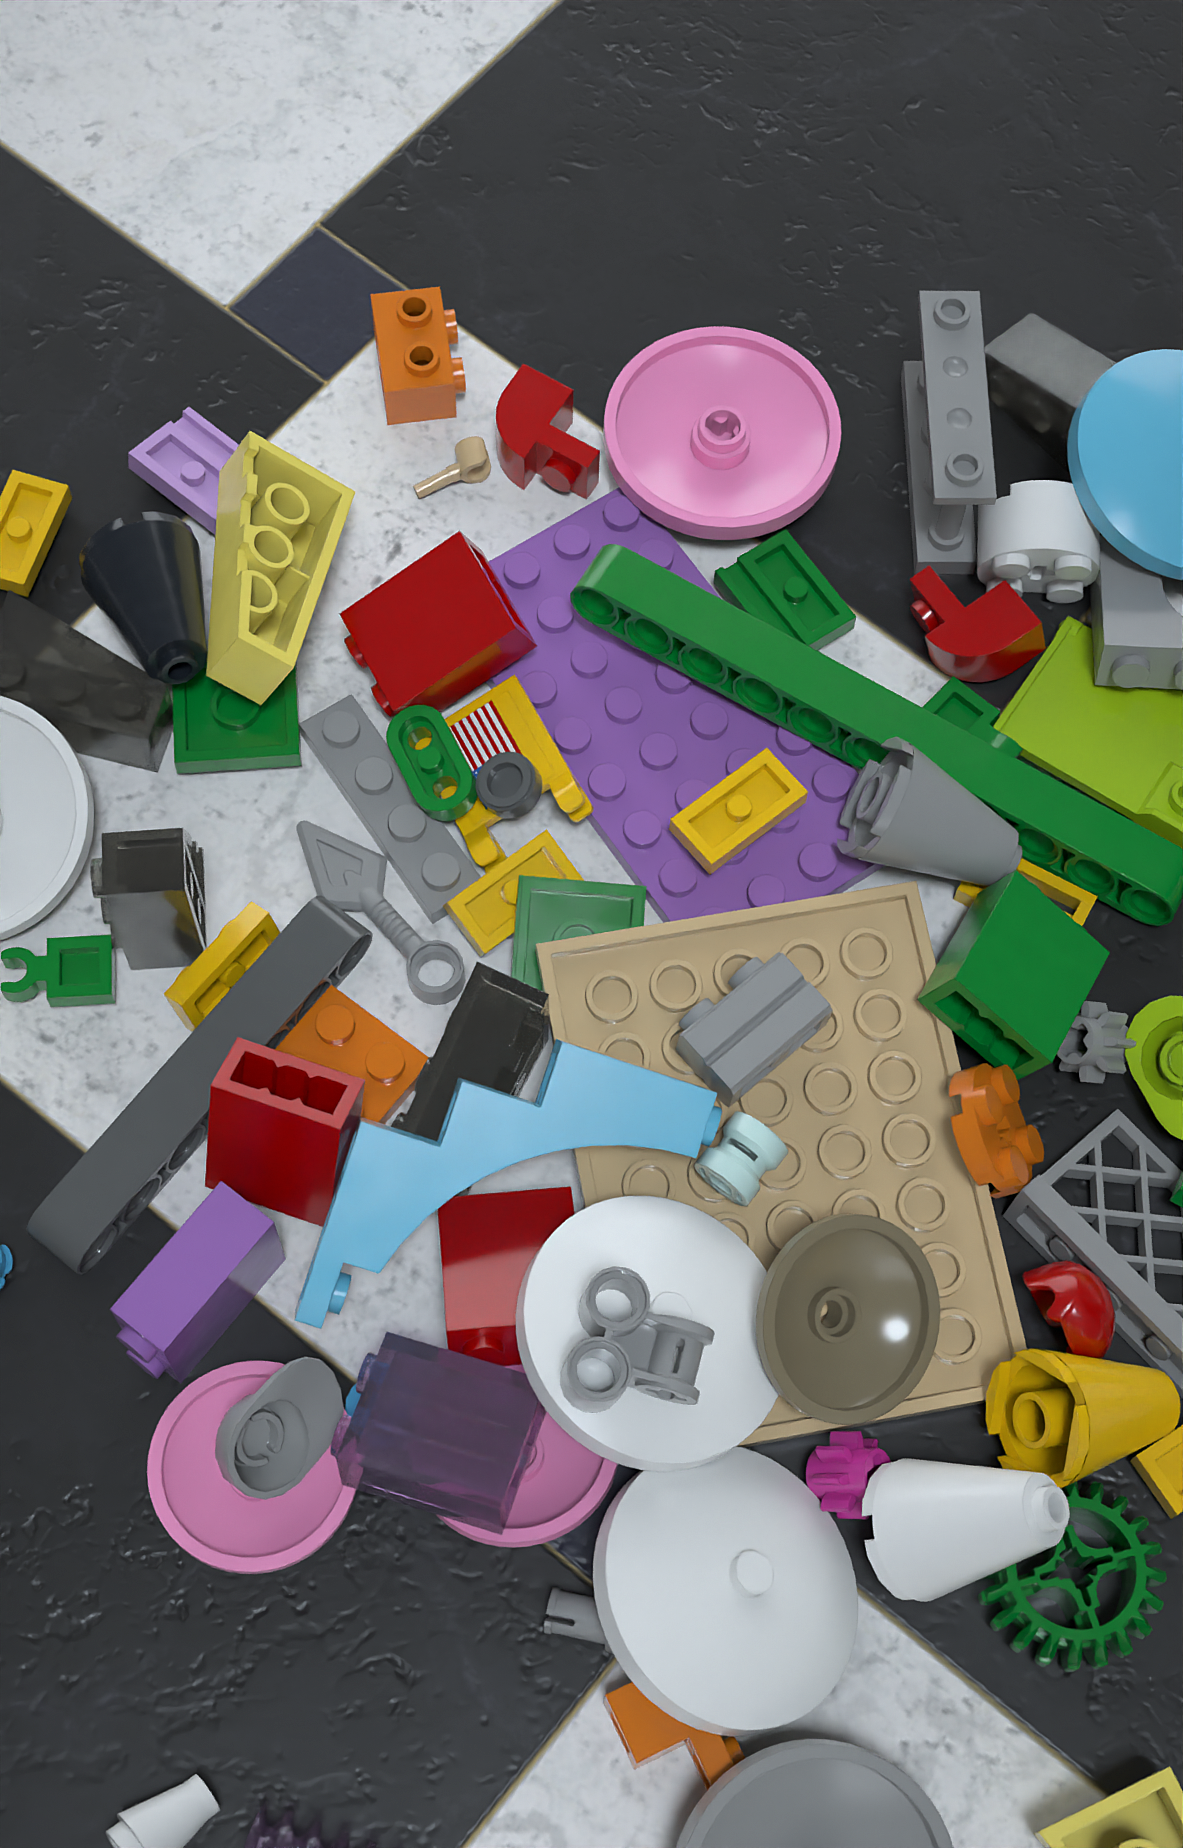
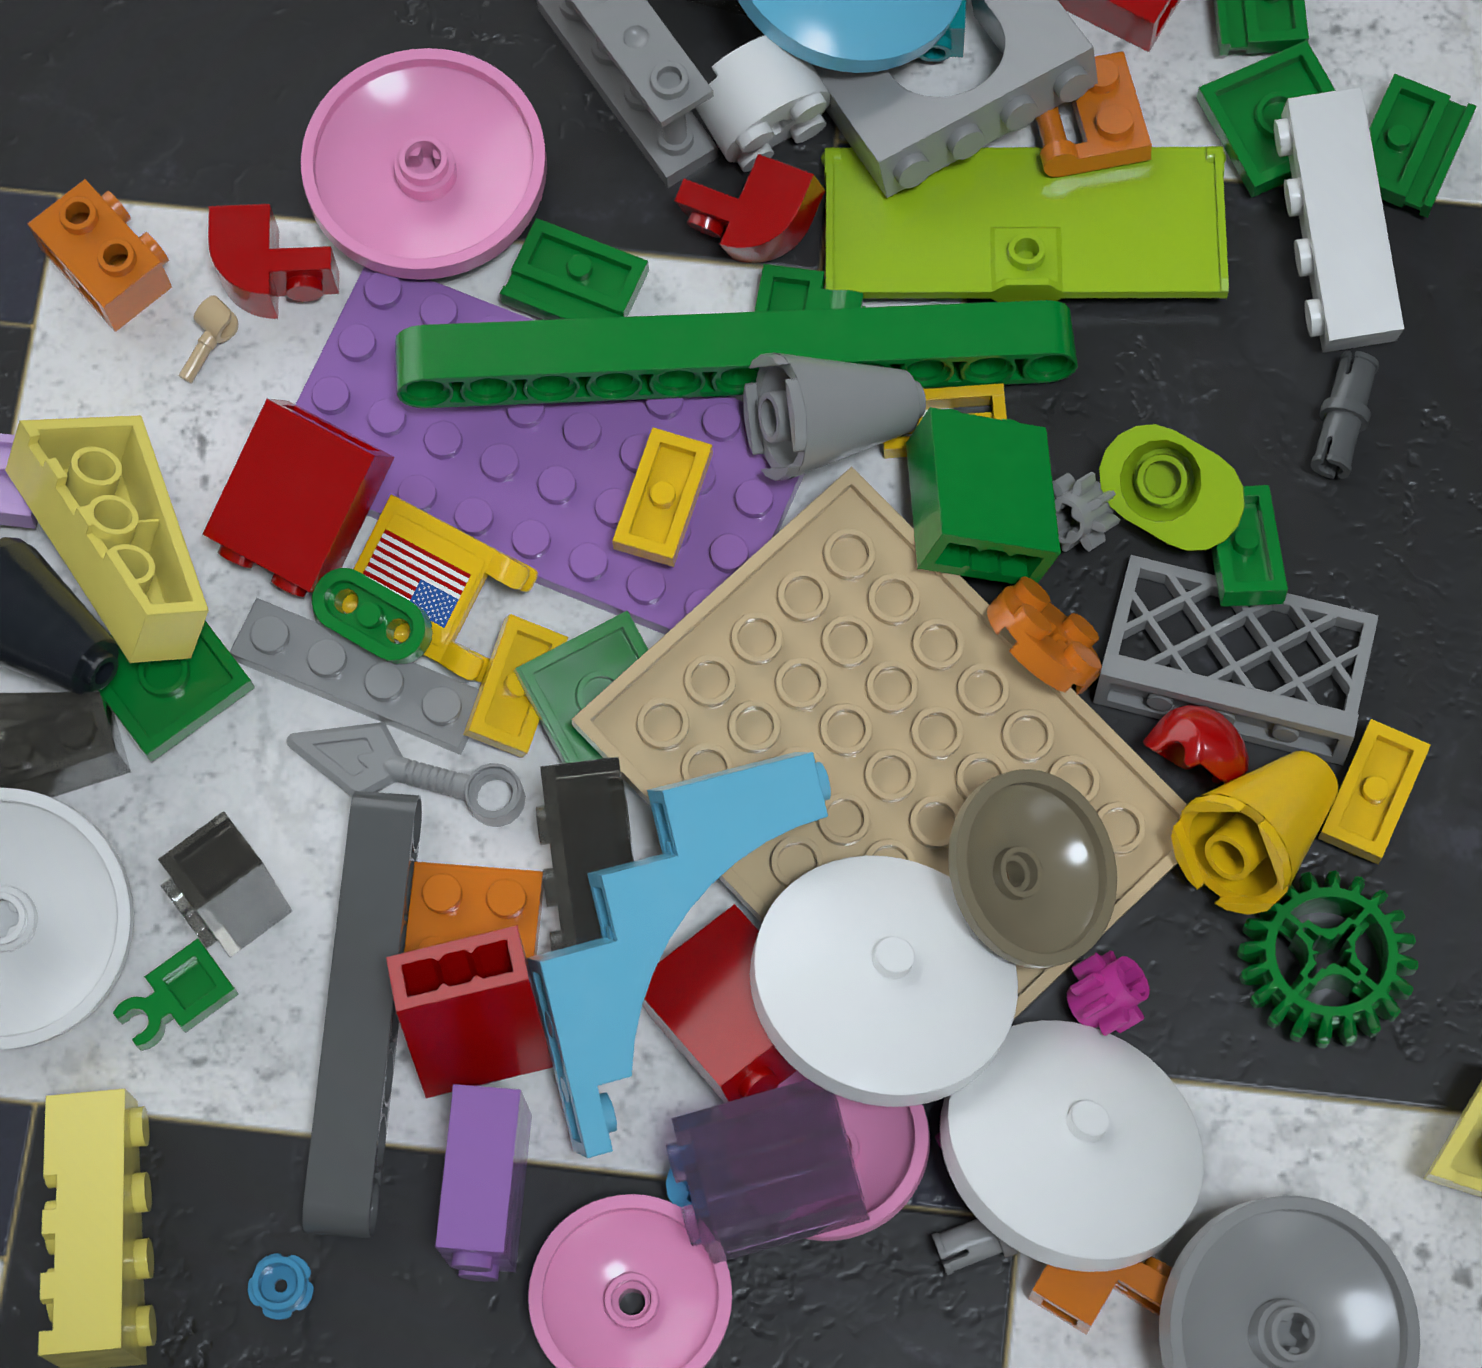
camera: 25 degrees left, 5 degrees up
yellow plate [164,901,280,1032] -> none
light grey cap [215,1357,344,1500] -> none
dark grey tile [476,752,543,819] -> none
light grey piece [560,1266,715,1413] -> none
light grey brick [676,952,833,1108] -> none
light aqua wheel [694,1111,789,1207] -> none
white cone [862,1459,1069,1602] -> none

